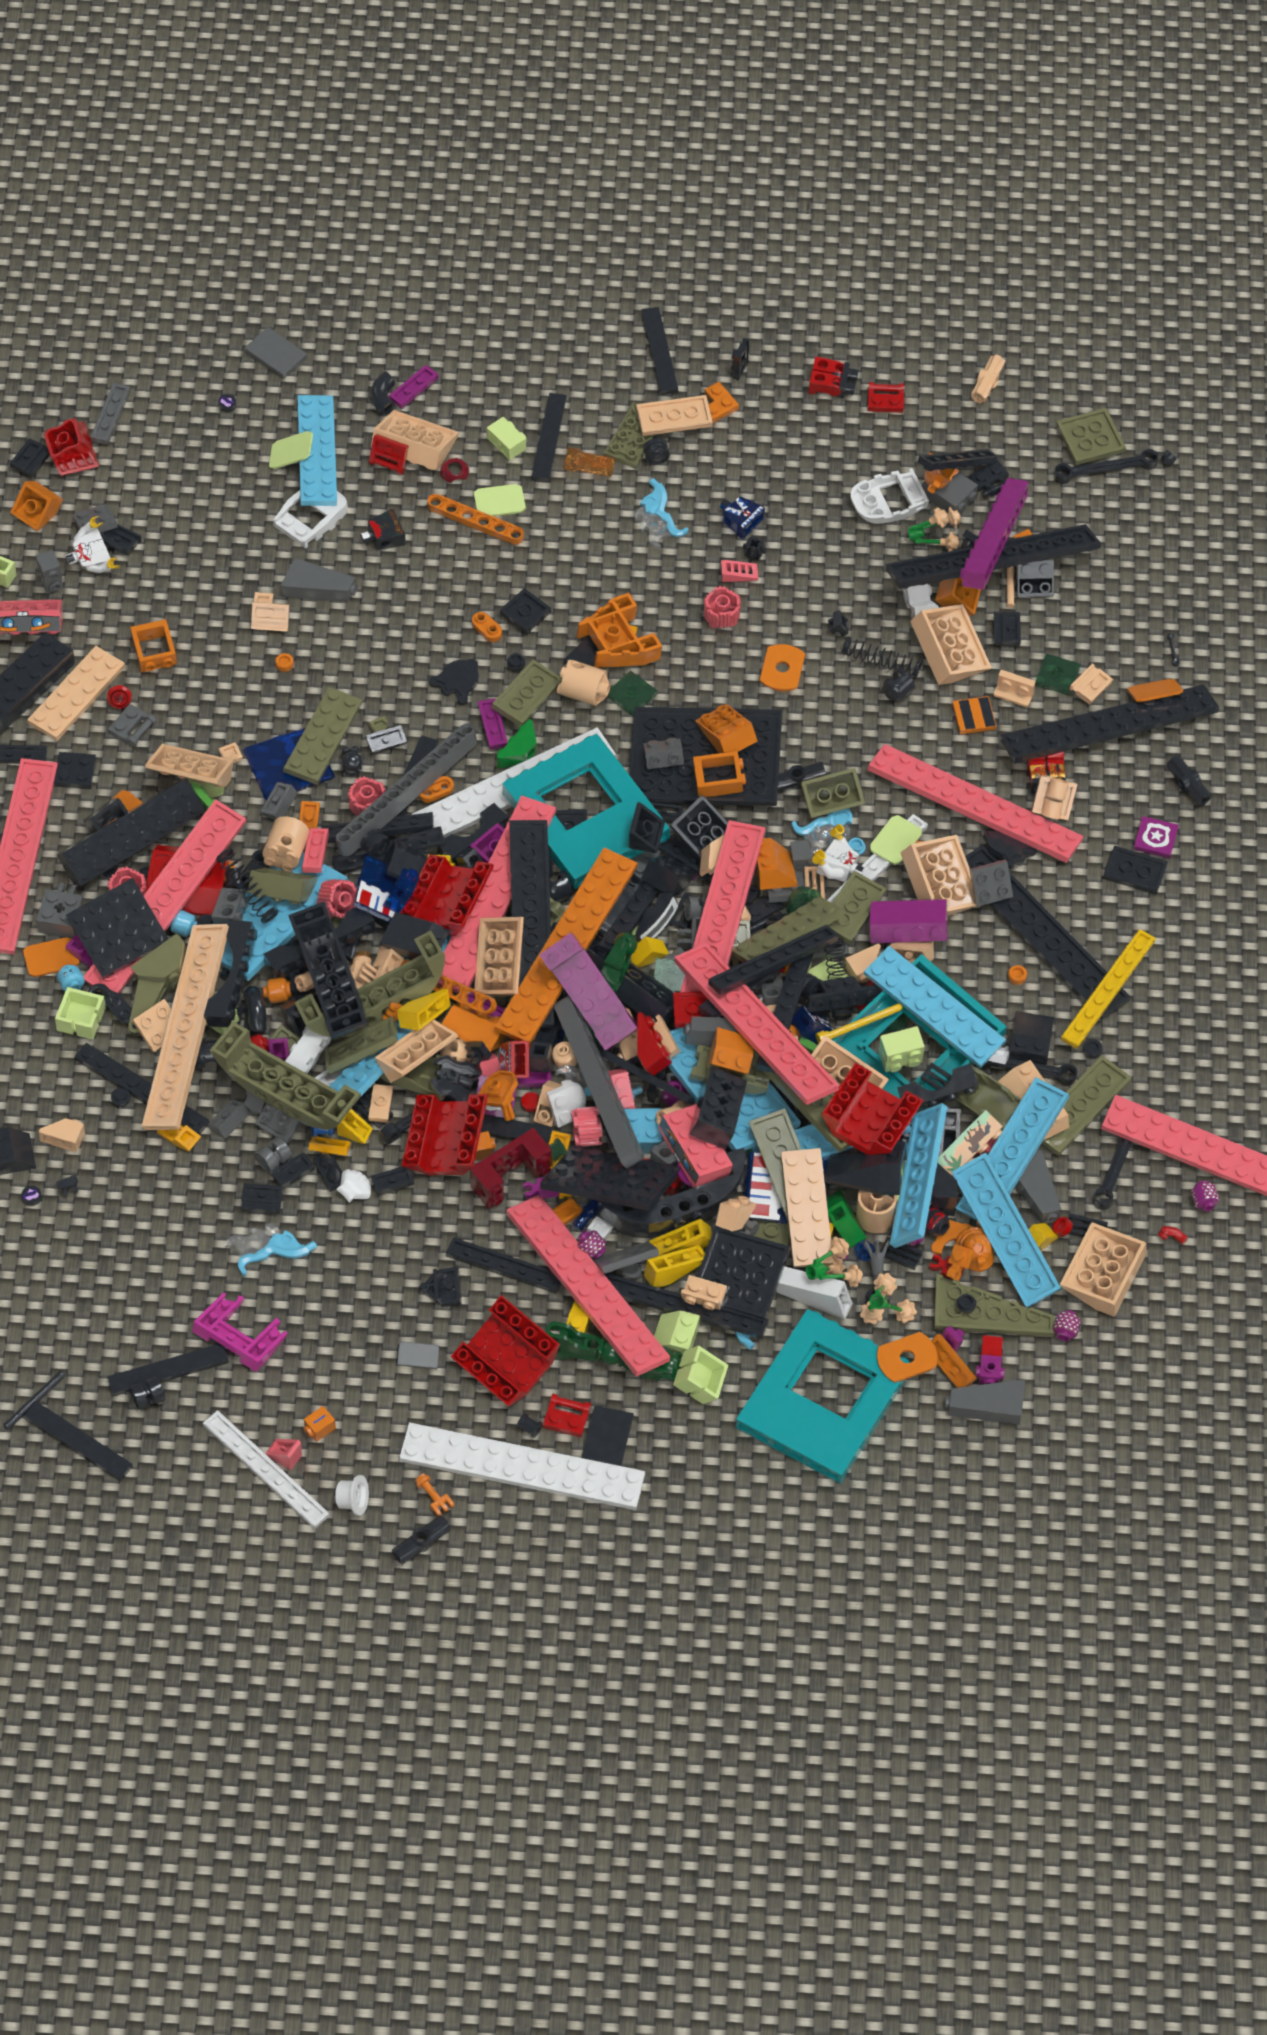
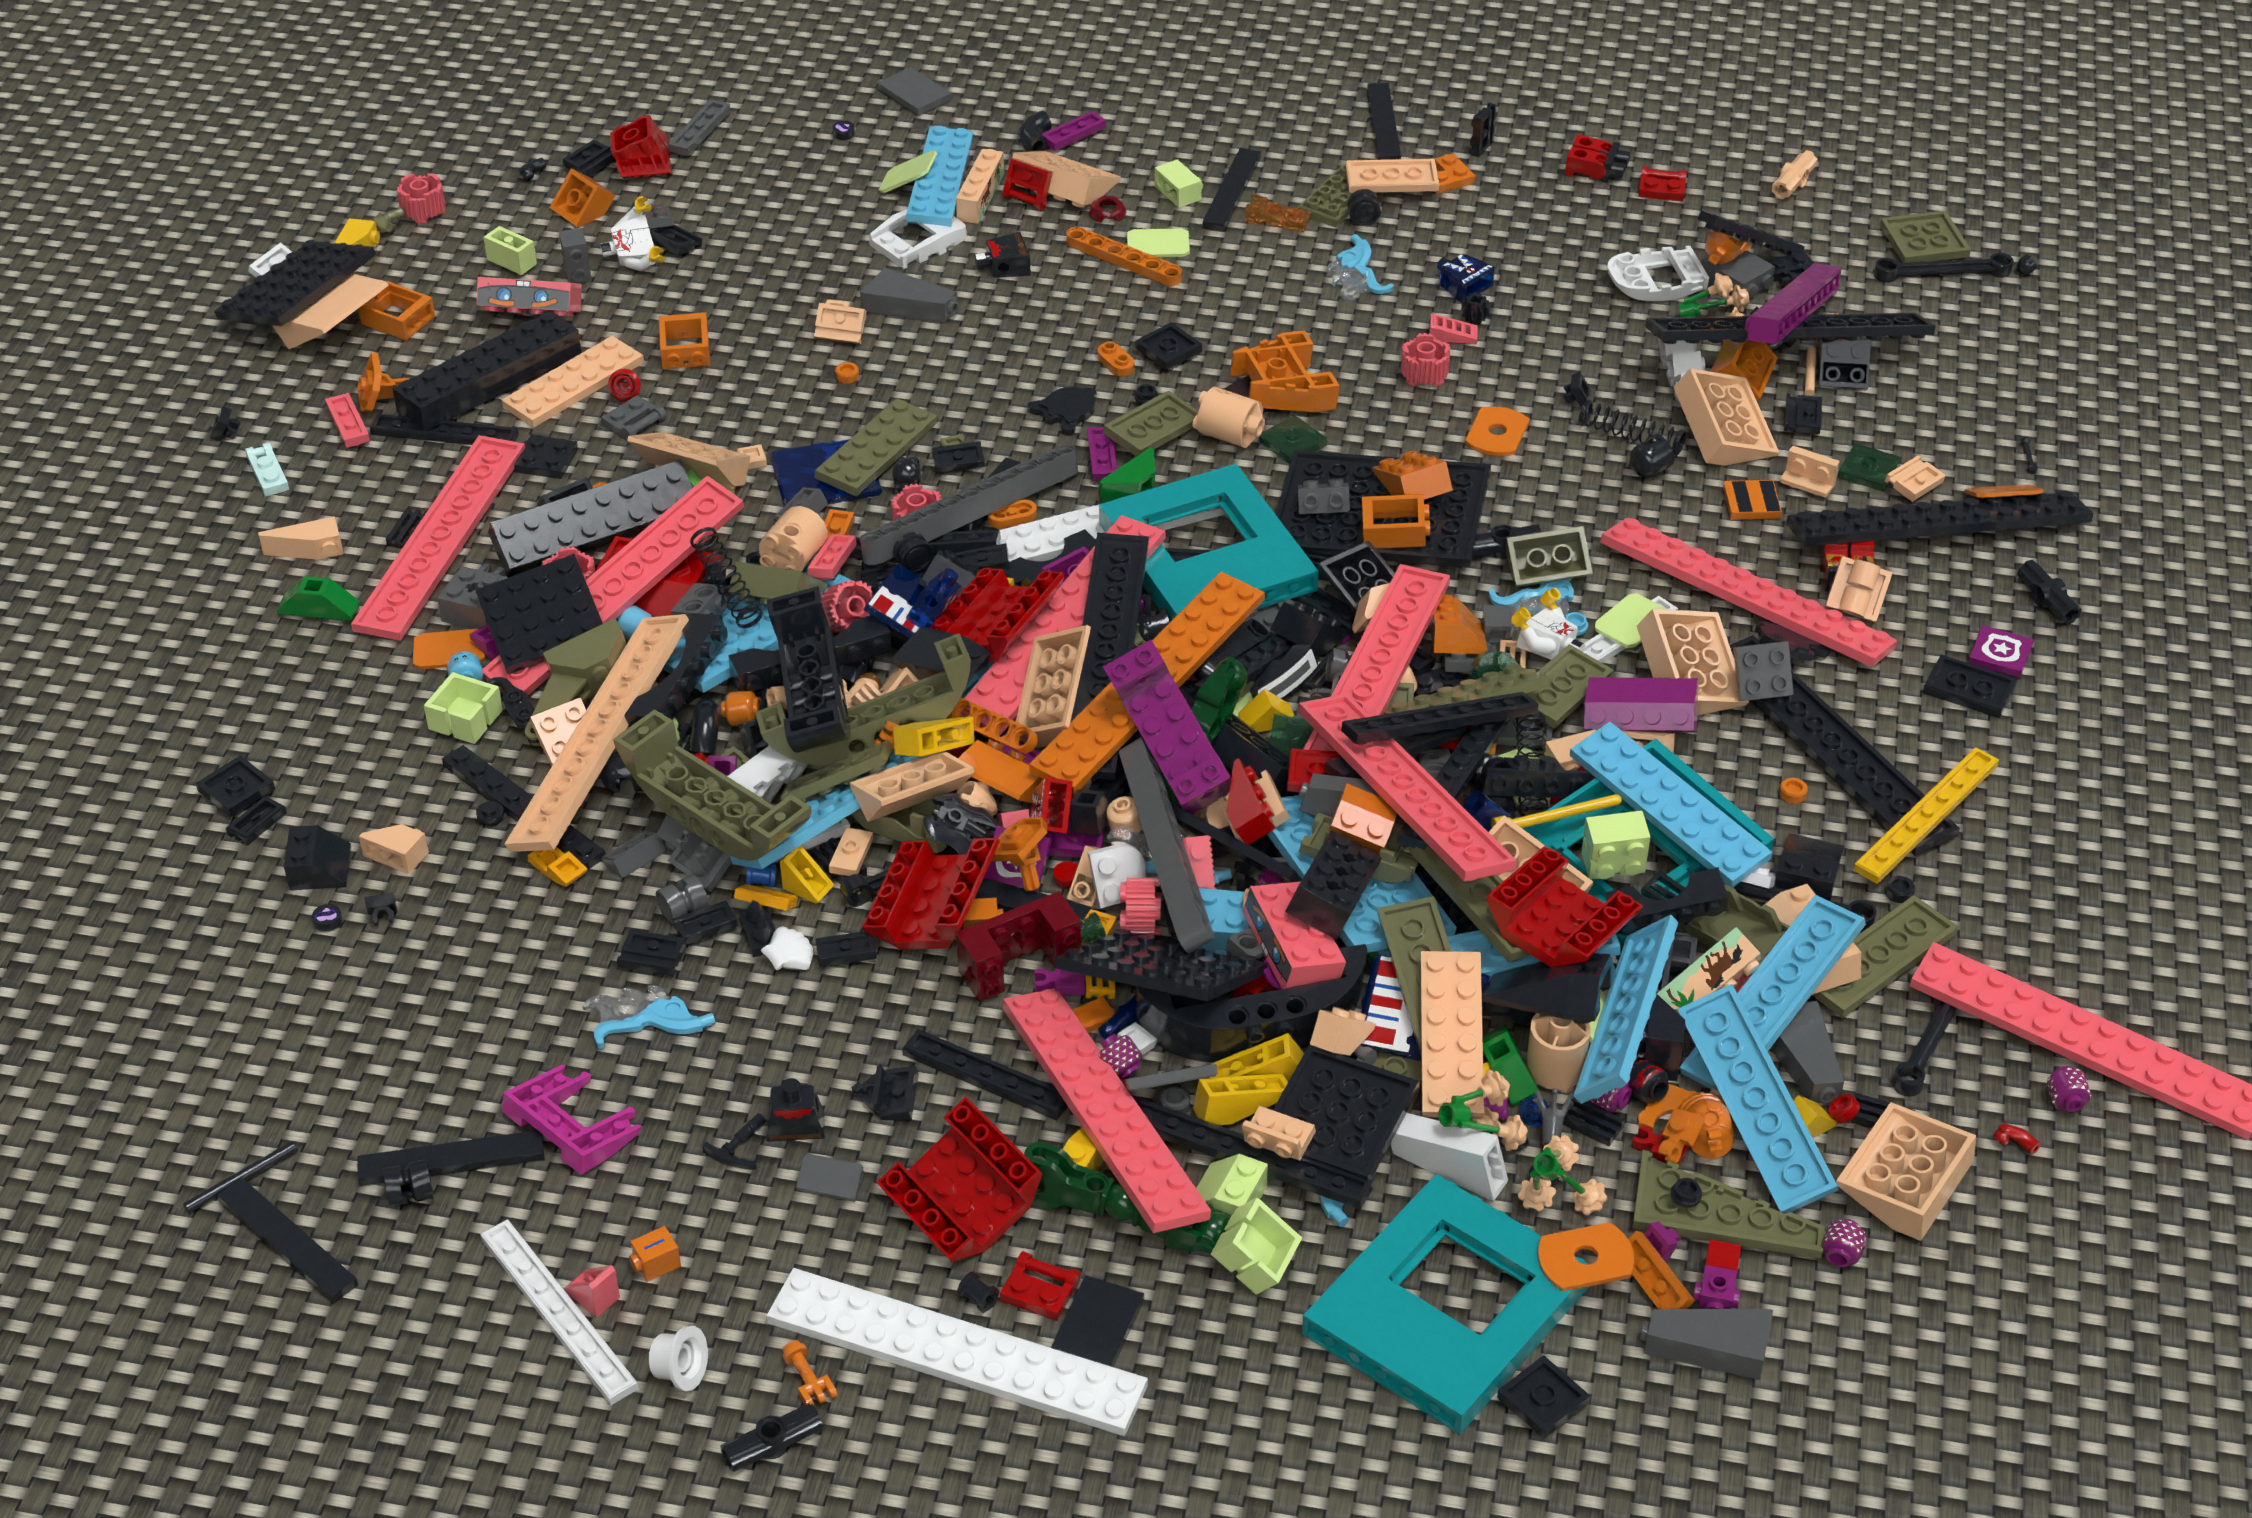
camera: 10 degrees right, 15 degrees down
black tile [465,1041,492,1065] -> none
black slope [629,802,665,853] -> none
none -> black piece [703,1113,766,1170]
none -> black torso [767,1078,825,1142]
none -> light nougat brick [956,149,1004,224]
none -> black plate [1497,1355,1591,1439]

